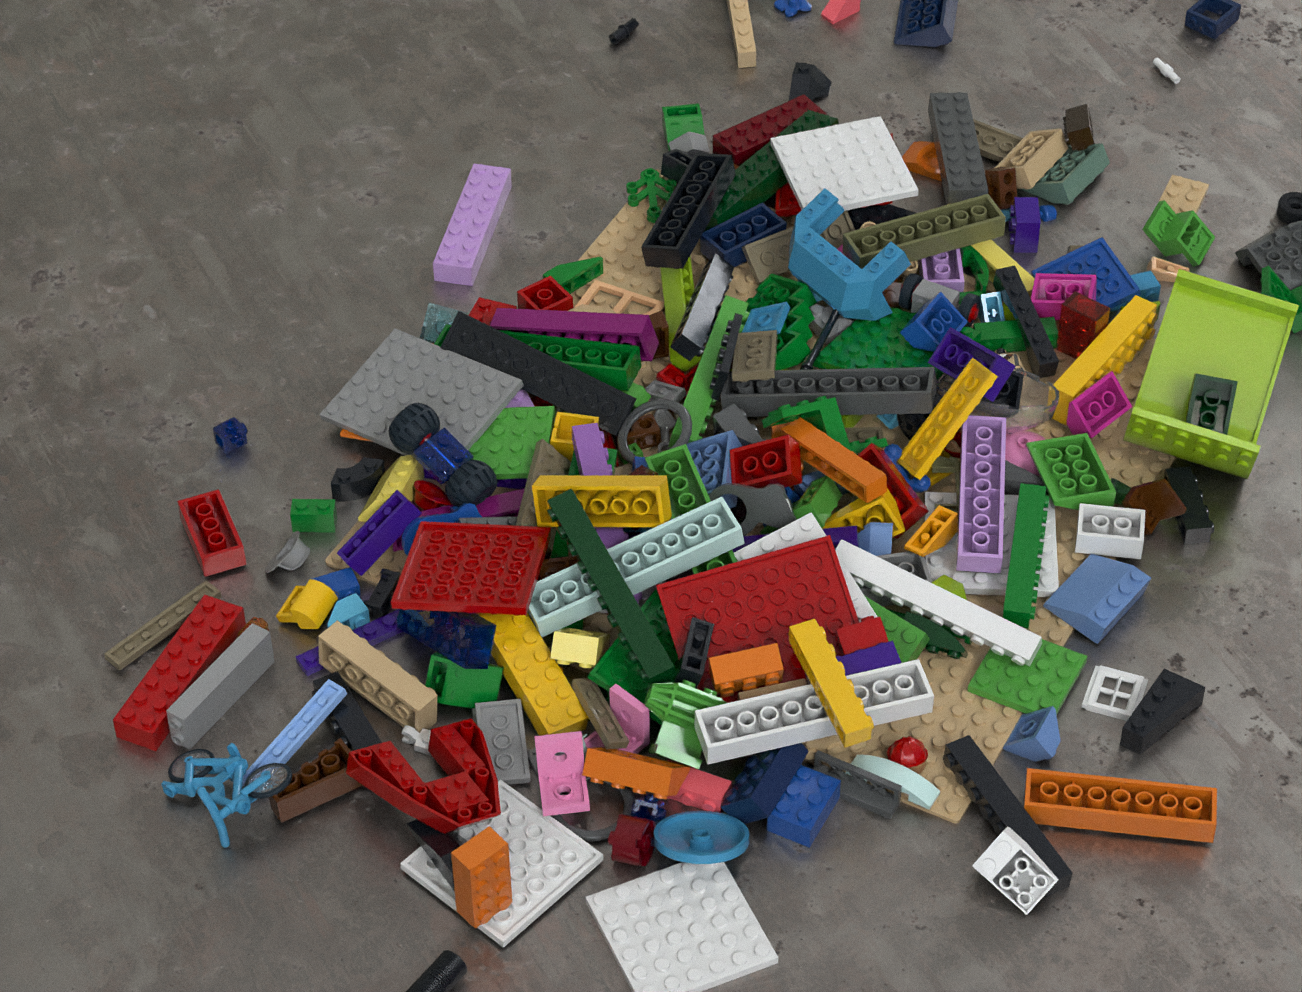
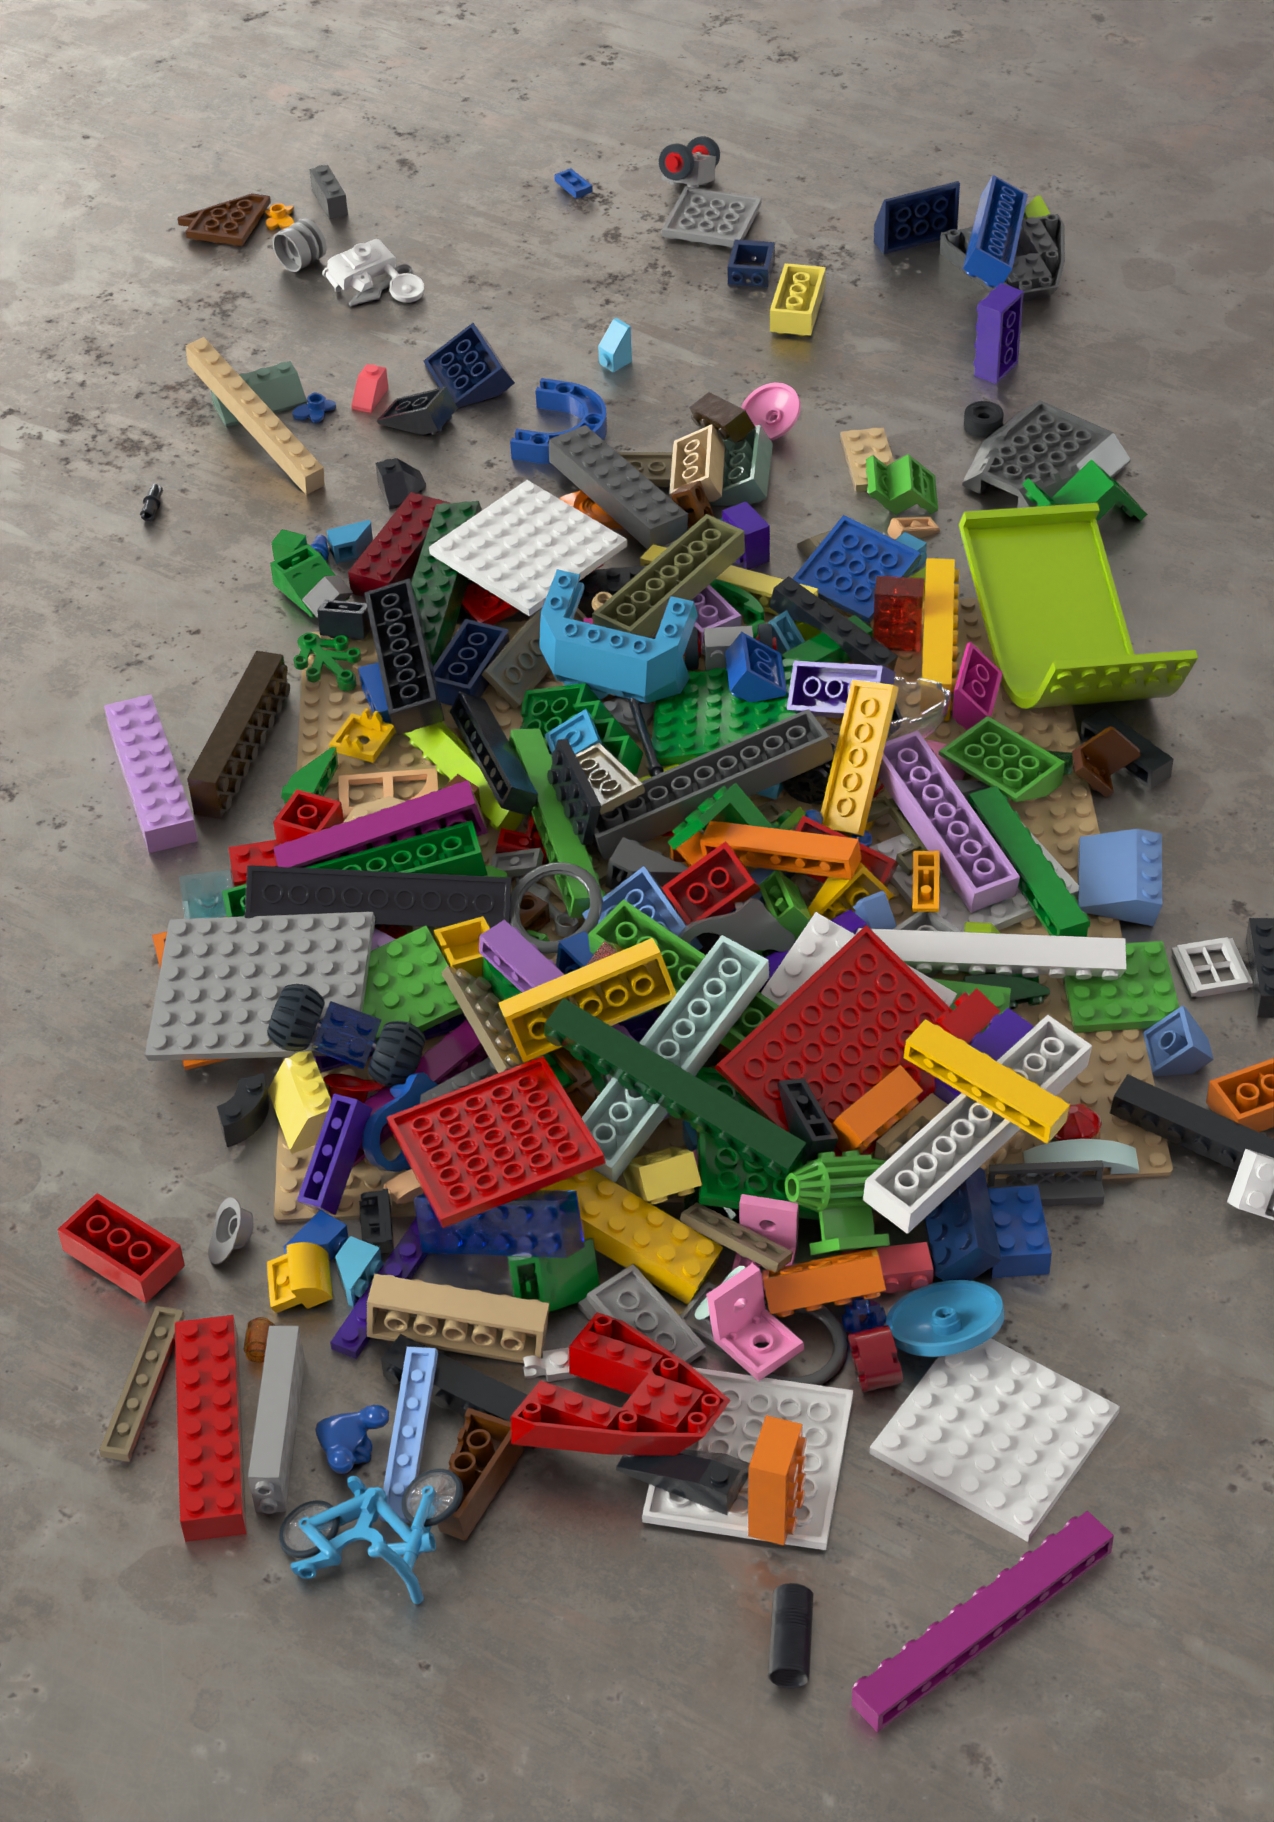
camera: 30 degrees left, 0 degrees up
clear blue brick [213,417,248,454] -> none
green brick [290,499,337,533] -> none
dark pink slope [1031,273,1097,321] -> none
white brick [1075,503,1145,559] -> none
white bar [1153,58,1181,84] -> none
dark green slope [1186,373,1238,435] -> none
none -> dark brown brick [187,650,290,819]
none -> green brick [271,529,307,560]
none -> blue cone [310,535,329,561]
none -> blue head [315,1405,389,1474]
none -> dark azure slope [326,520,373,564]
none -> yellow piece [329,708,396,763]
none -> black slope [377,387,458,435]
none -> blue piece [510,378,607,464]
none -> medium azure slope [598,318,632,372]
none -> bright pink dish [741,383,801,441]
none -> light yellow brick [770,263,826,336]

